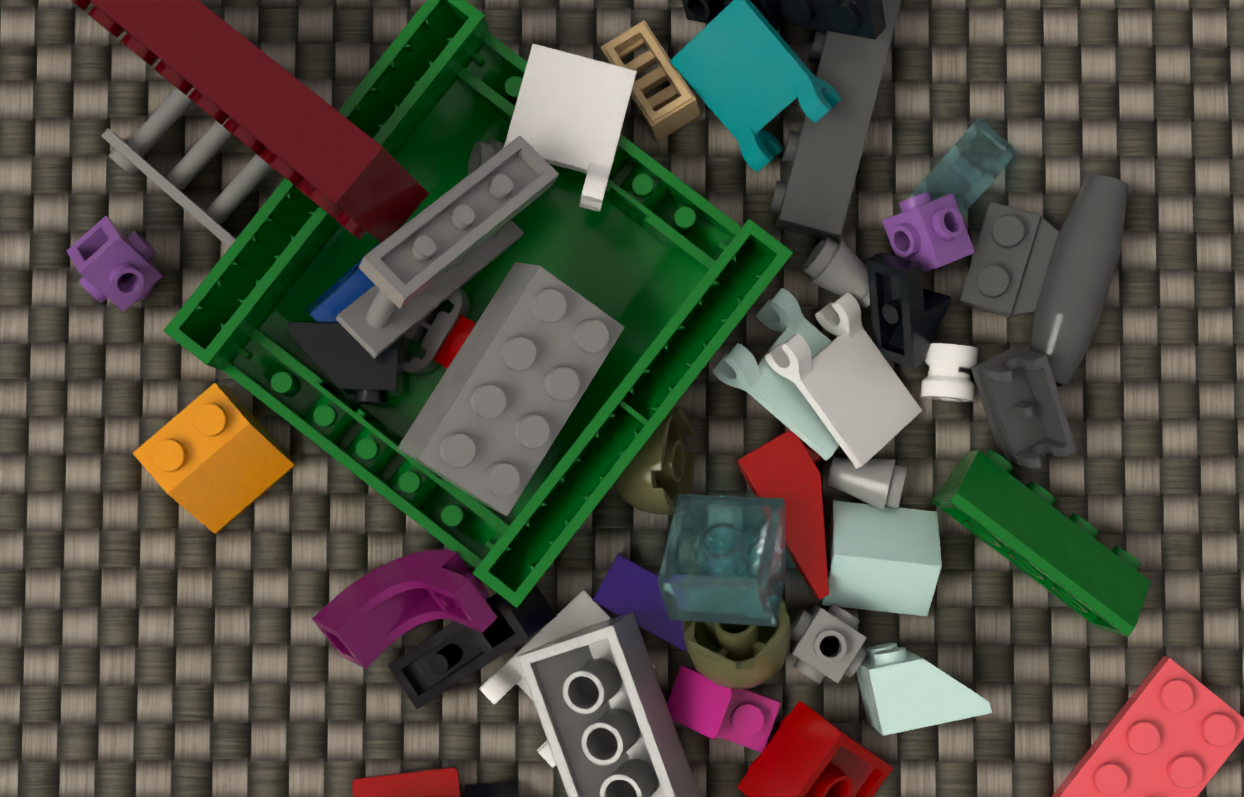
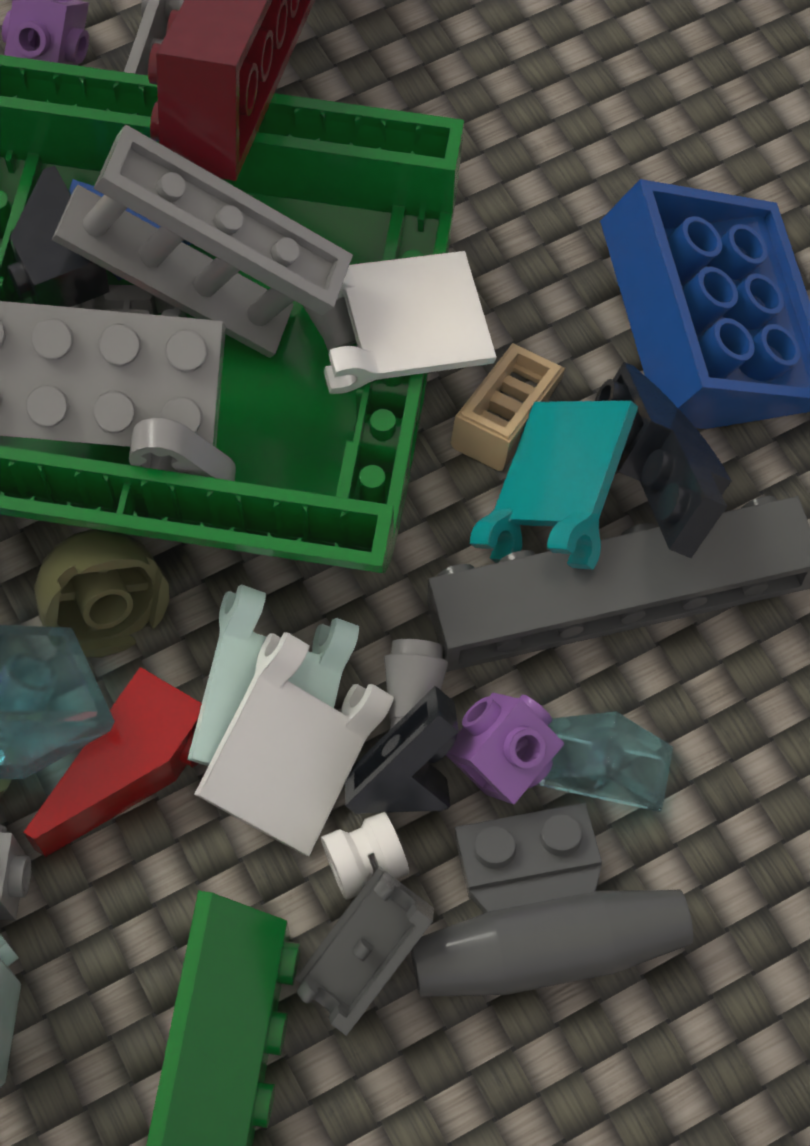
camera: 60 degrees right, 20 degrees down
light aqua slope [821,500,942,617] -> none
light grey cone [827,456,908,510] -> none
none -> light grey beam [129,418,236,481]

